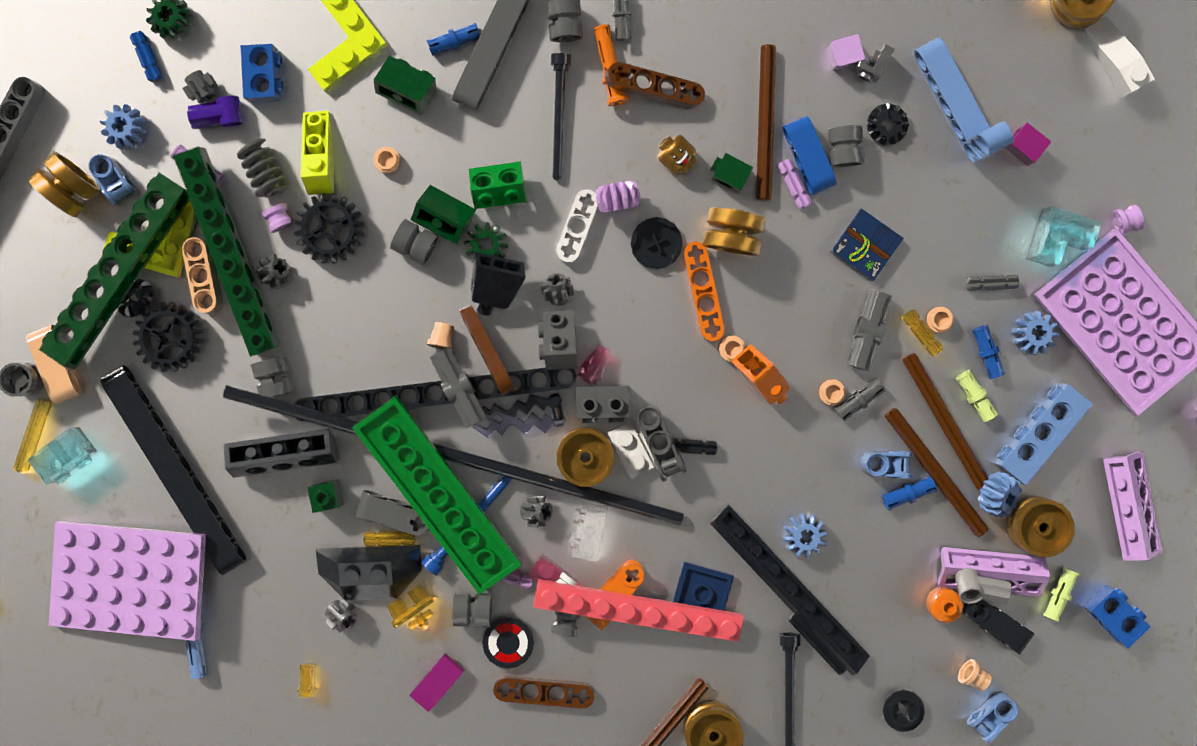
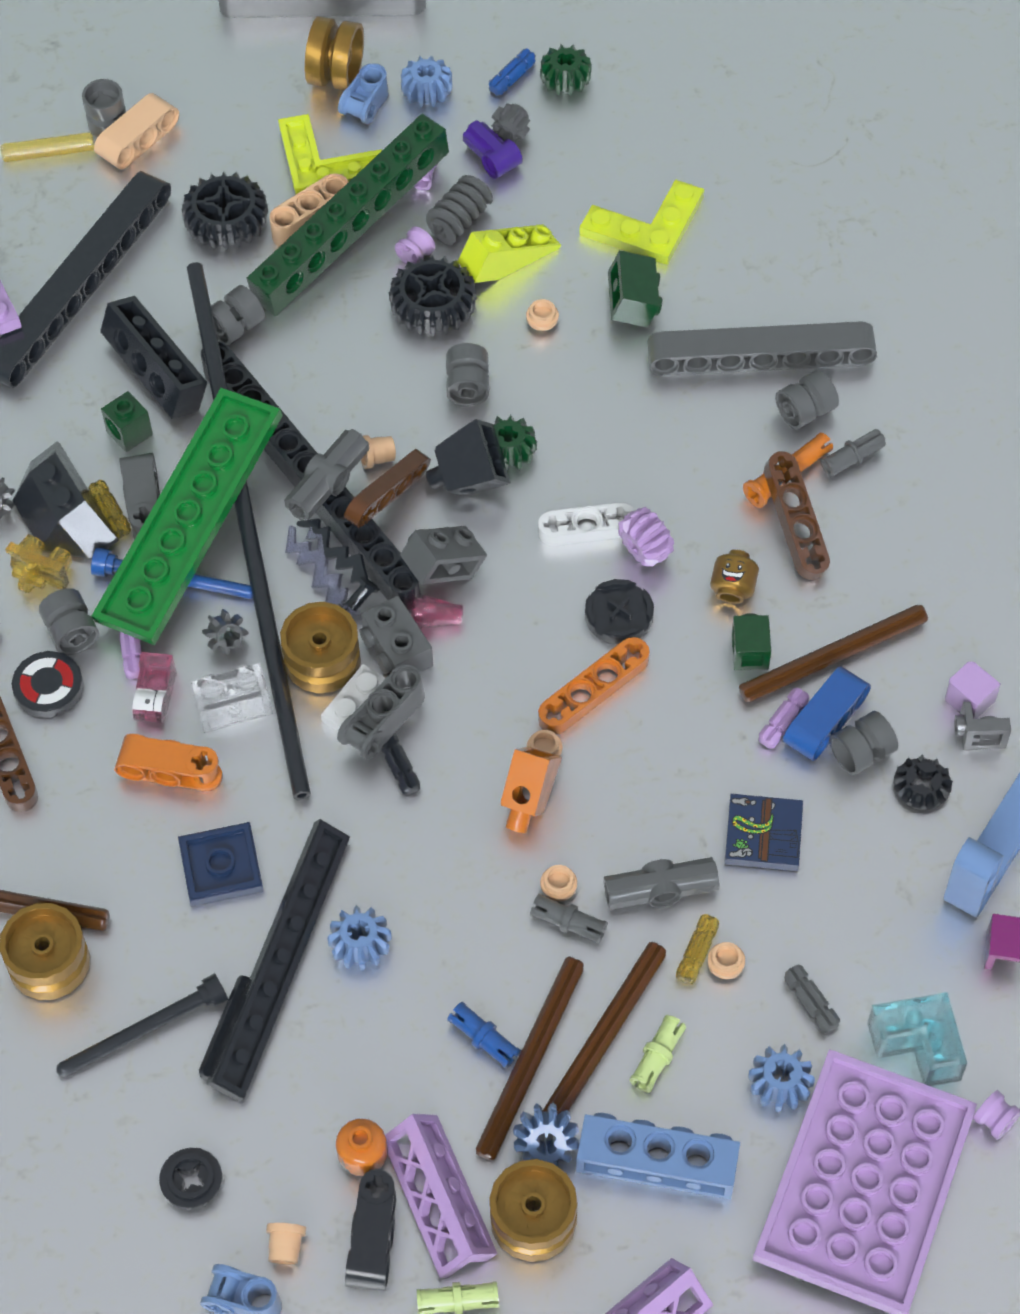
camera: 65 degrees right, 30 degrees down
clear light blue brick [27,427,97,485] -> none
dark green brick [39,172,190,370] -> none
black gear [118,278,154,318] -> none
blue brick [240,44,284,103] -> none
dark grey gear [256,254,291,289] -> none
dark green brick [410,185,476,245] -> none
blue pin [427,22,480,56] -> none
green brick [469,161,527,209] -> none
coral plate [533,579,744,642] -> none
dark grey gear [541,273,574,306] -> none
black piece [550,53,571,181] -> none
dark grey wheel [551,611,580,637] -> none
pearl gold wheel [702,208,766,256] -> none
medium blue piece [860,451,913,479] -> none
light grey piece [955,568,1012,604] -> none
blue pin [971,324,1006,379] -> none

